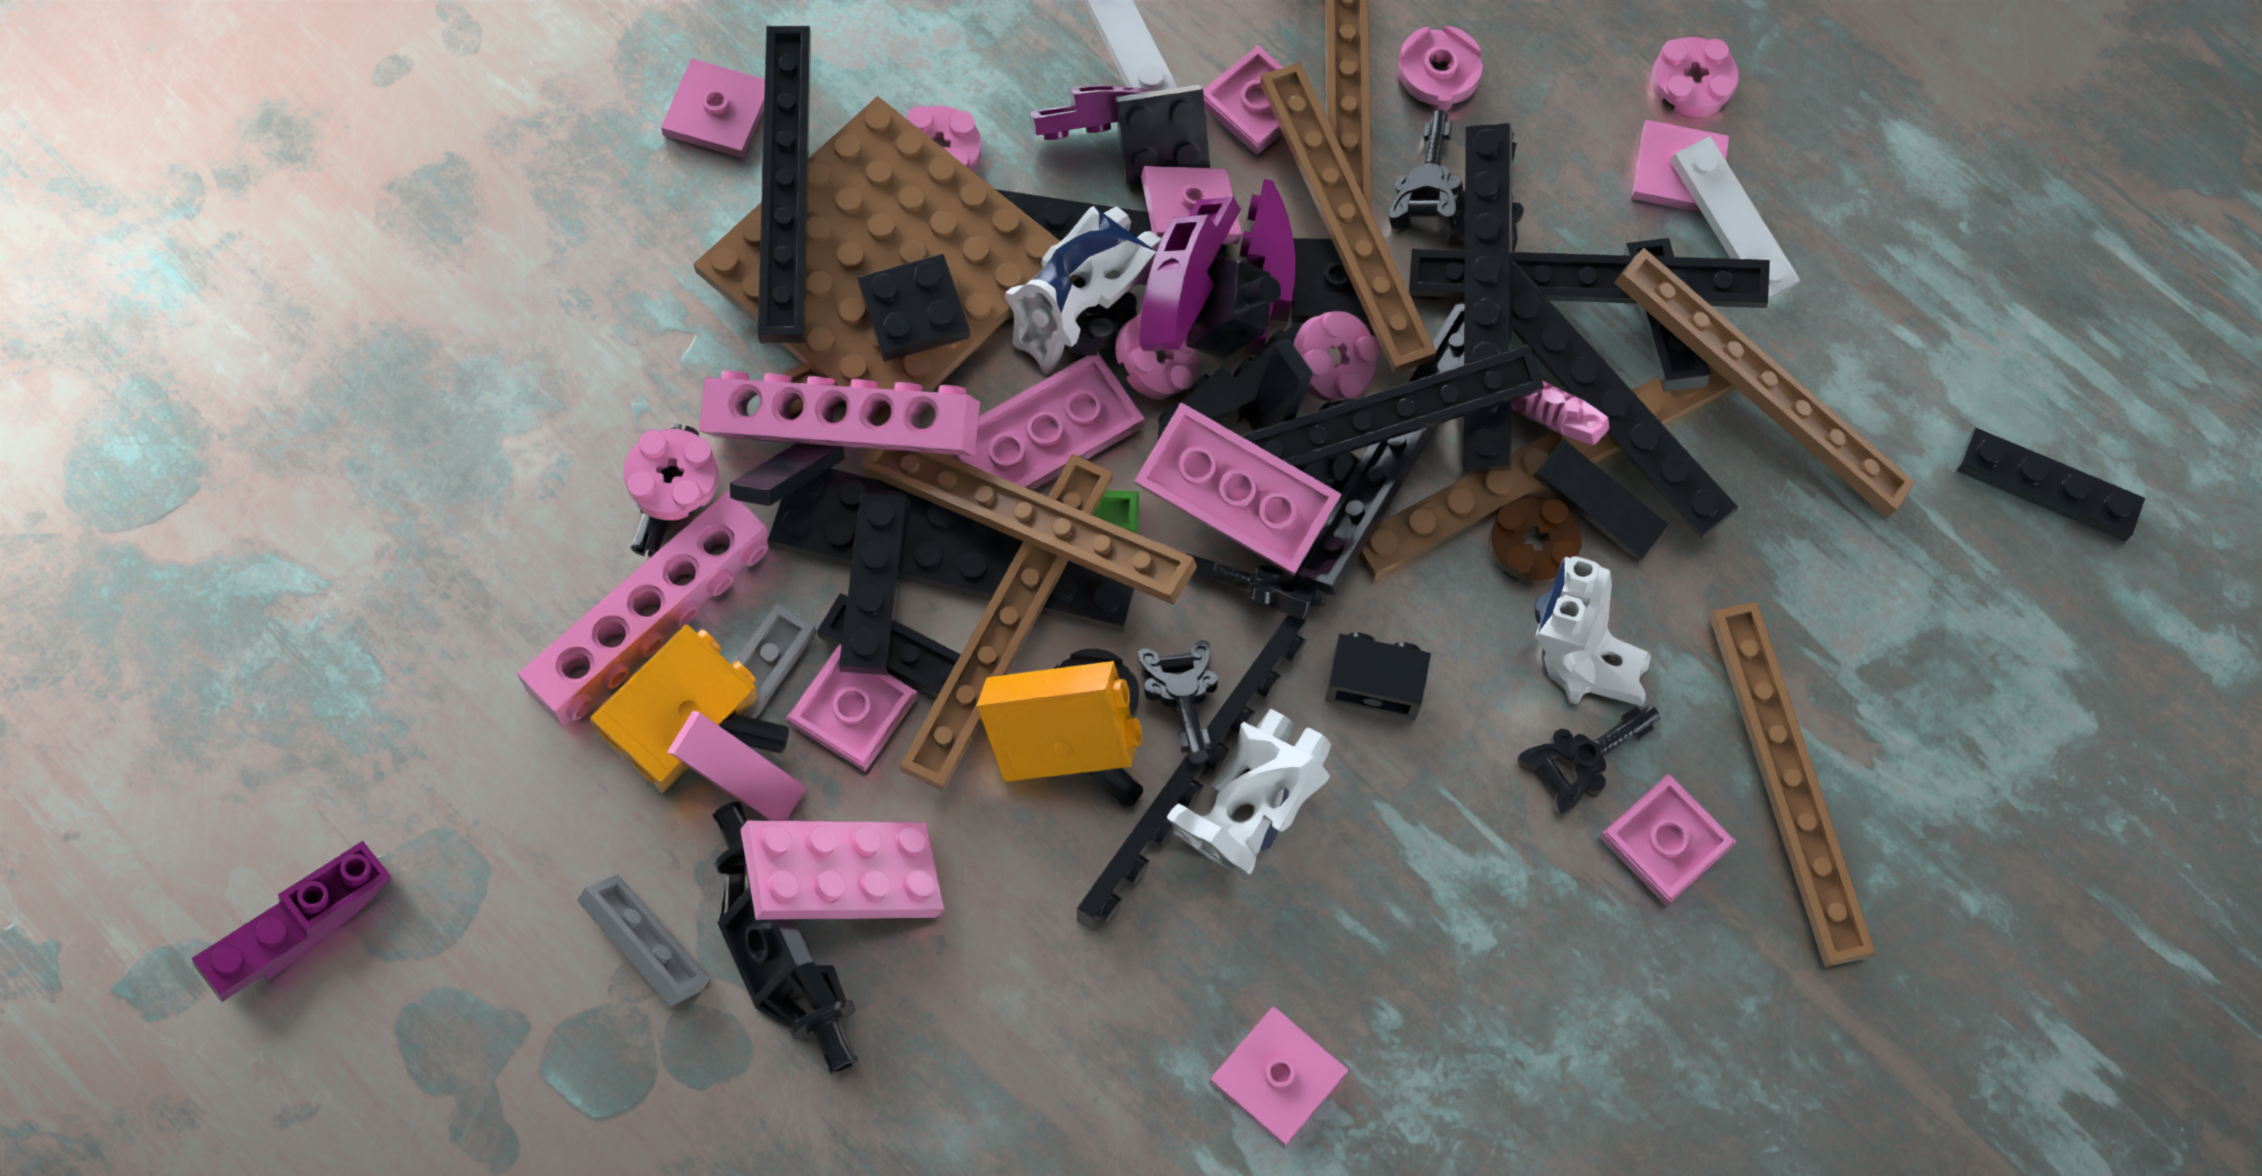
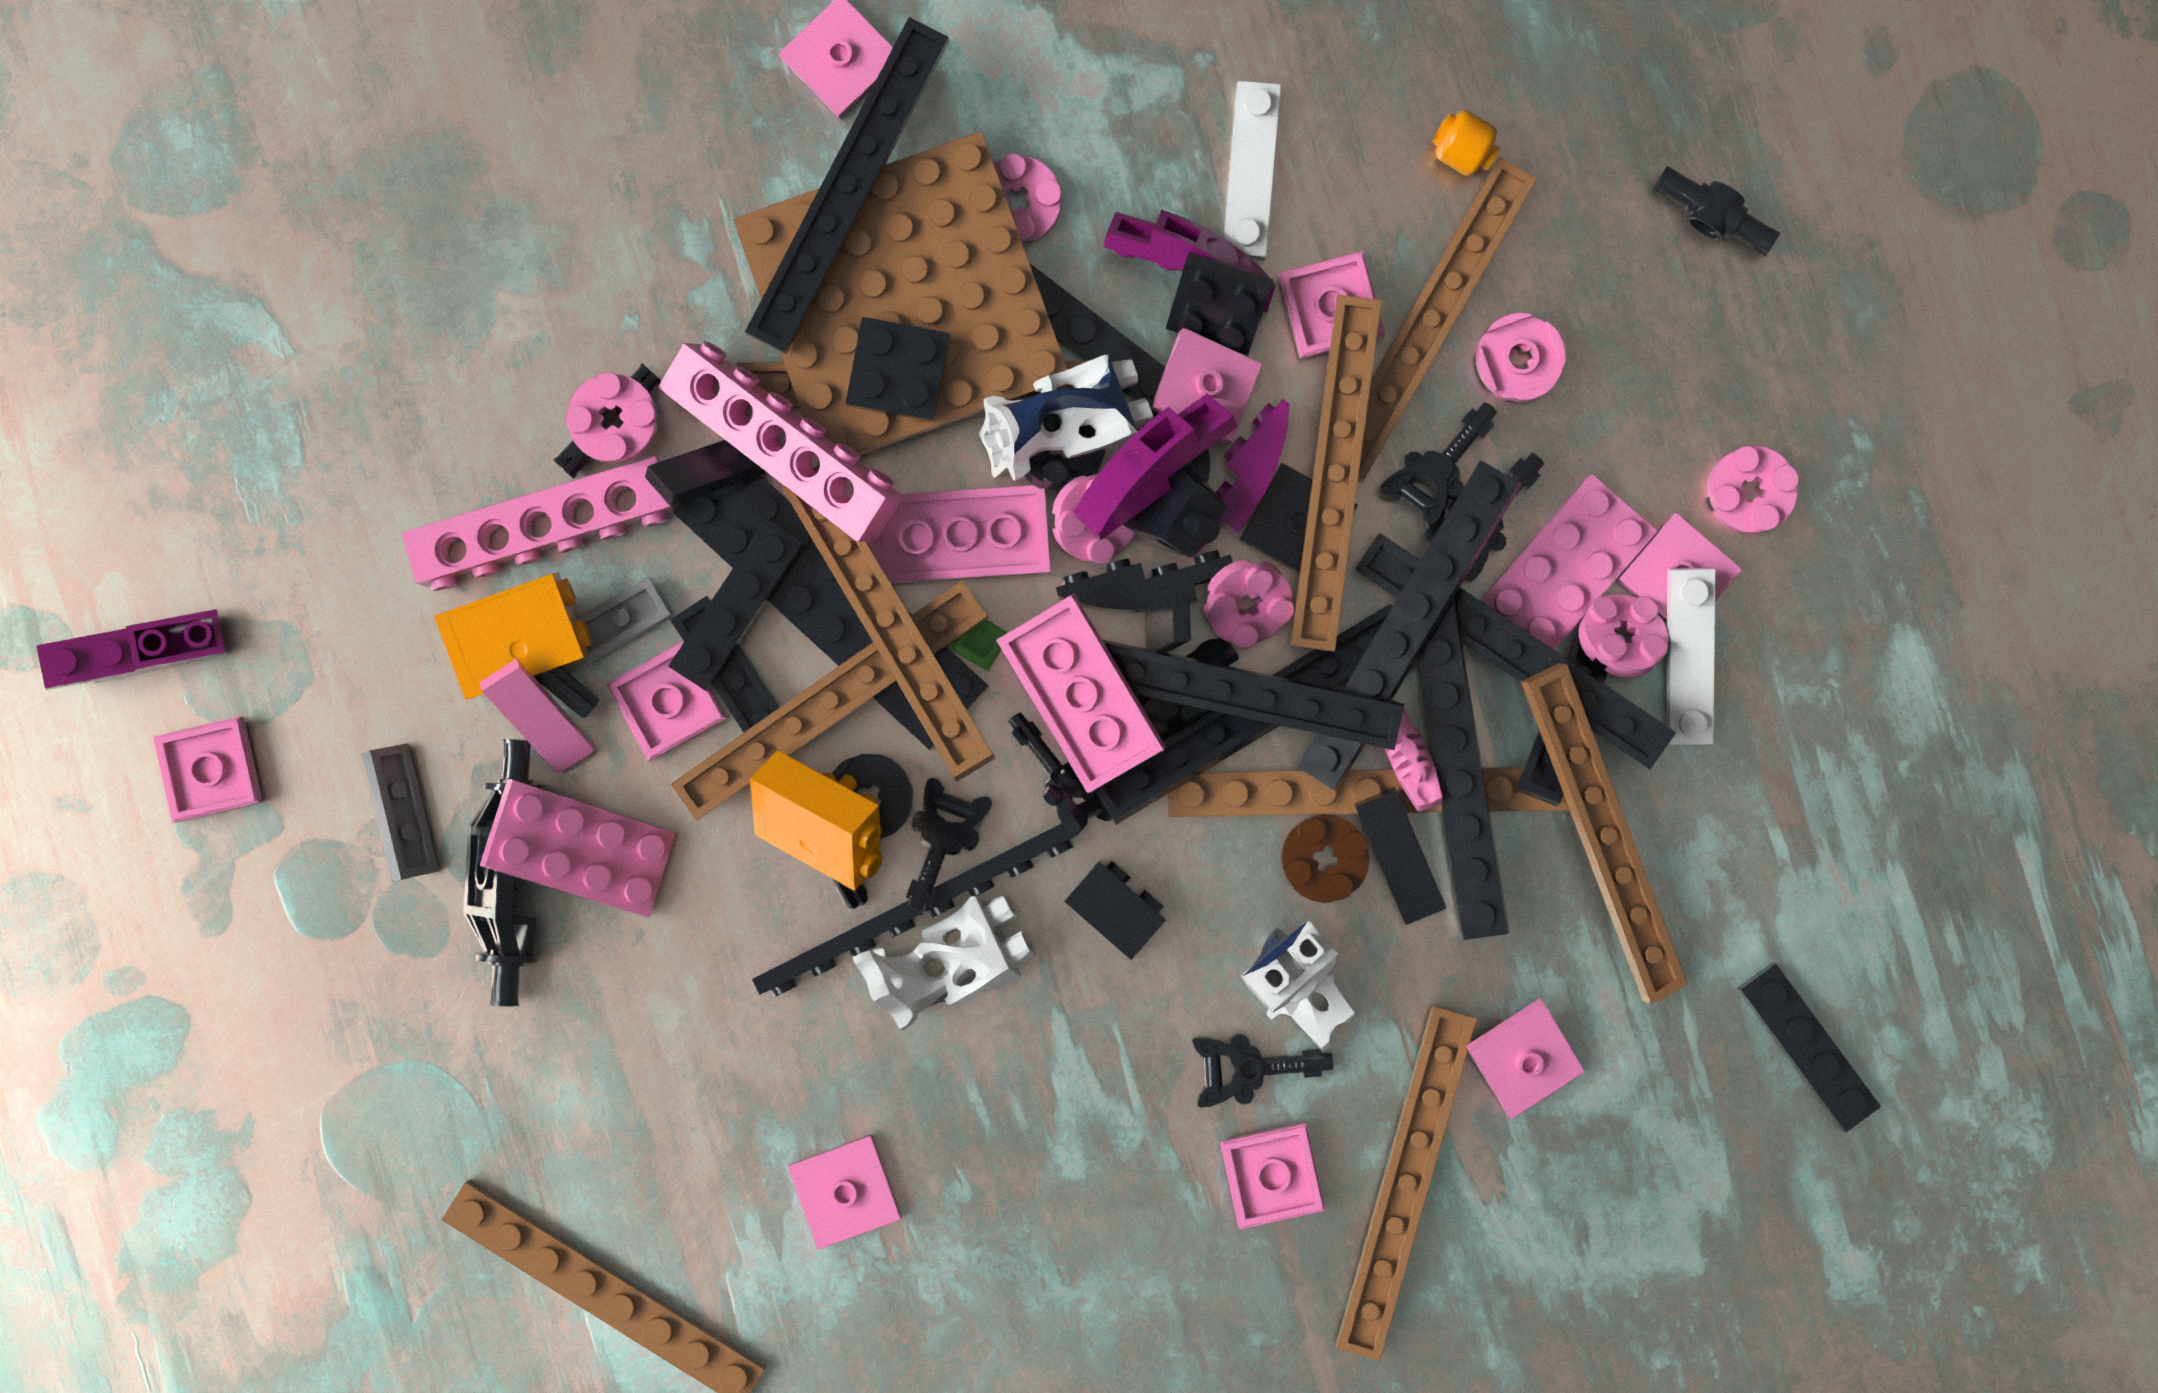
camera: 30 degrees right, 20 degrees up
none -> bright pink plate [153,717,263,823]
none -> bright pink plate [1465,998,1585,1119]
none -> bright pink plate [1480,474,1658,649]
none -> bright pink plate [1578,594,1669,678]

